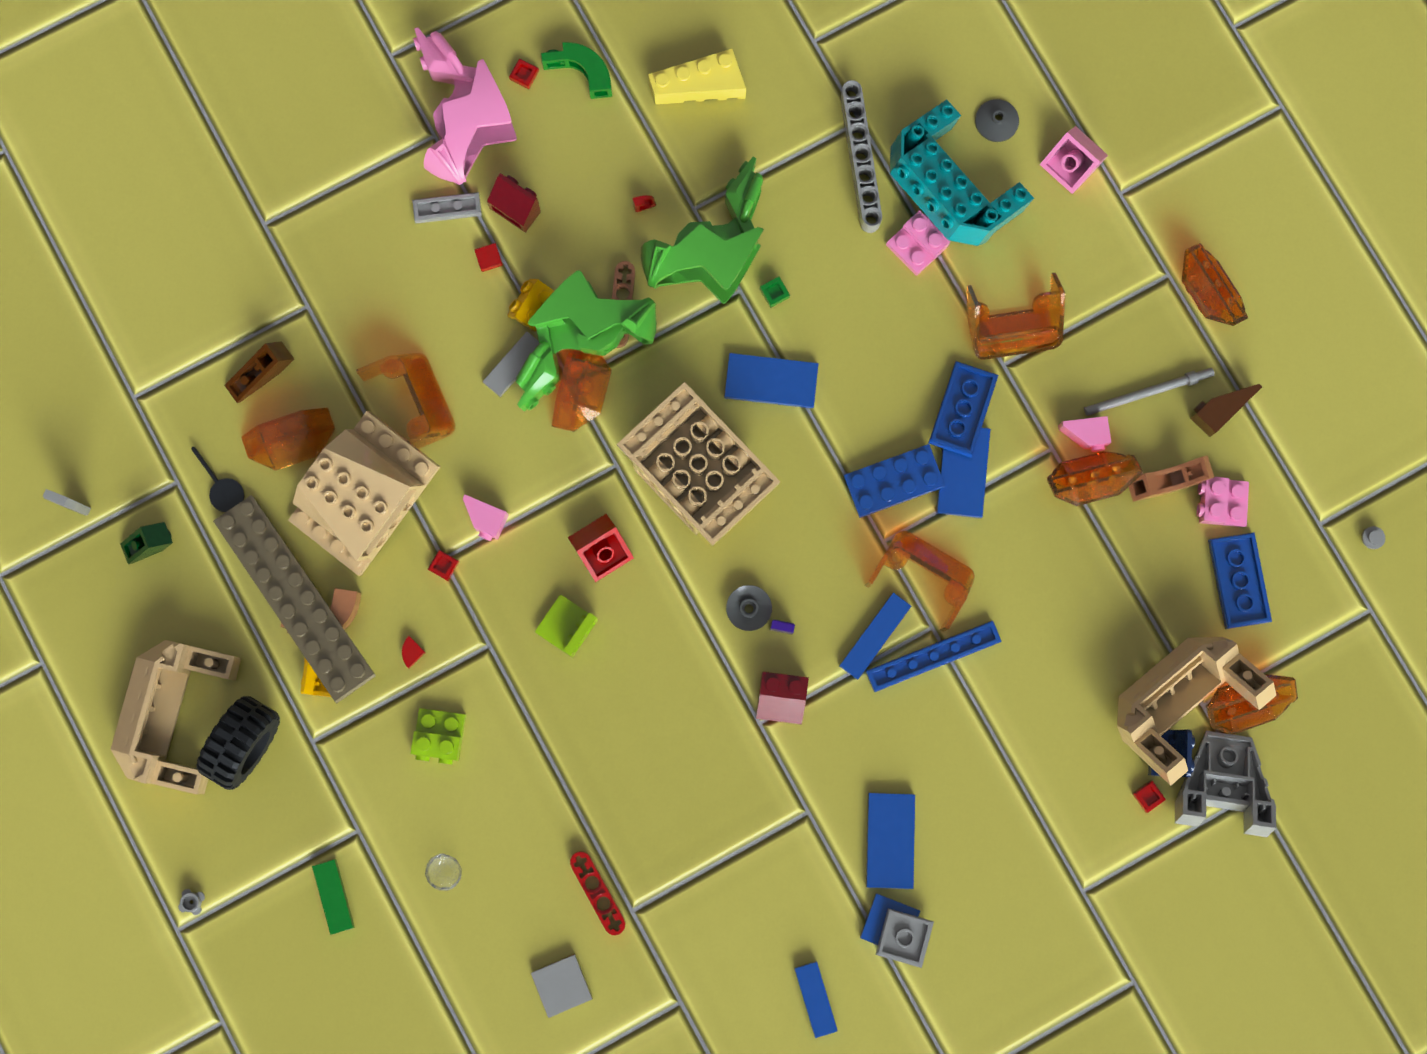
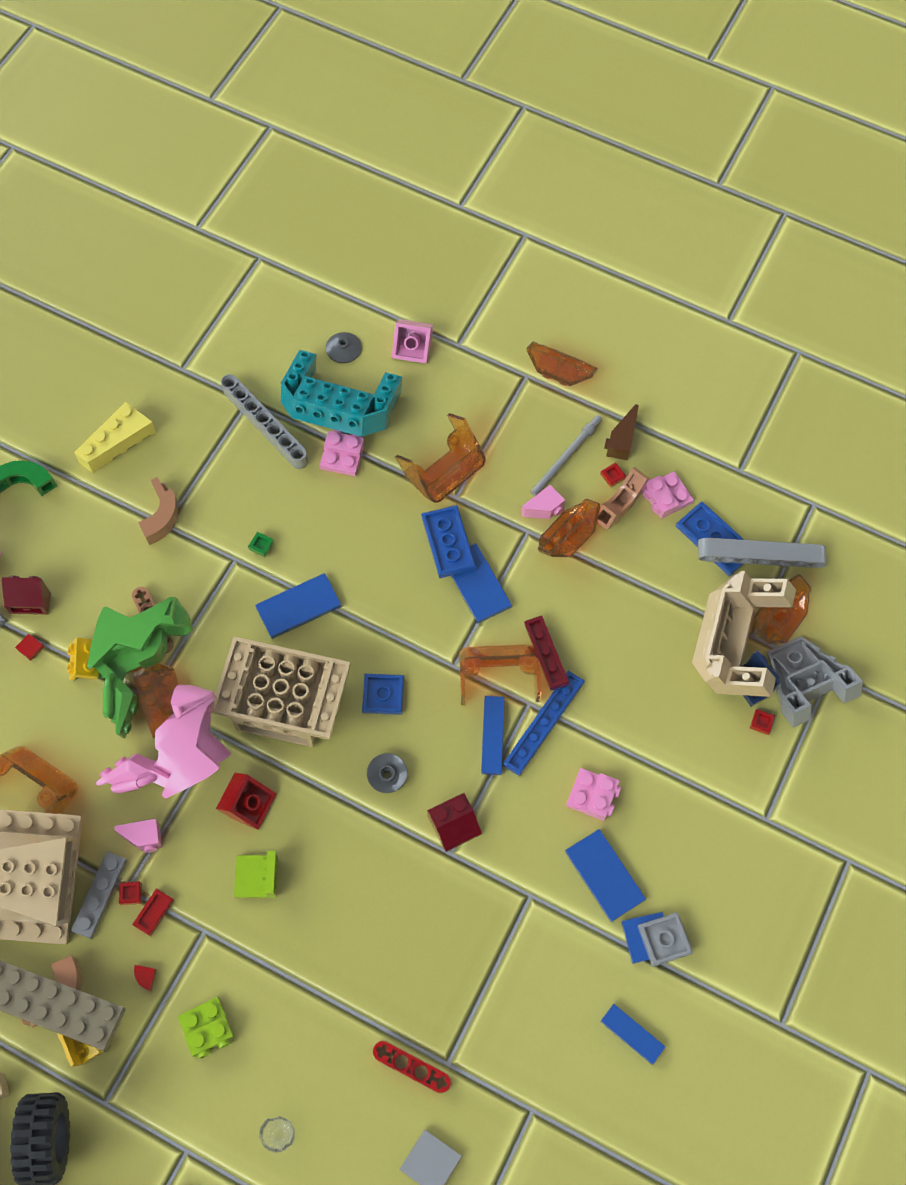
camera: 30 degrees left, 15 degrees down
light grey tile [483,332,539,397] -> none
red tile [632,195,656,212] -> none
bright green piece [641,156,764,304] -> none
dark purple tile [770,620,795,634] -> none
blue plate [844,444,945,518] -> none
light grey plate [1362,526,1385,549] -> none
none -> light grey plate [71,852,127,939]
none -> bright pink piece [96,684,231,798]
none -> red tile [132,888,175,937]
none -> nougat arch [138,477,178,545]
none -> blue tile [362,674,404,715]
none -> dark red plate [524,615,569,691]
none -> bright pink plate [566,768,621,821]
none -> red tile [600,462,626,487]
none -> light grey beam [698,538,827,568]

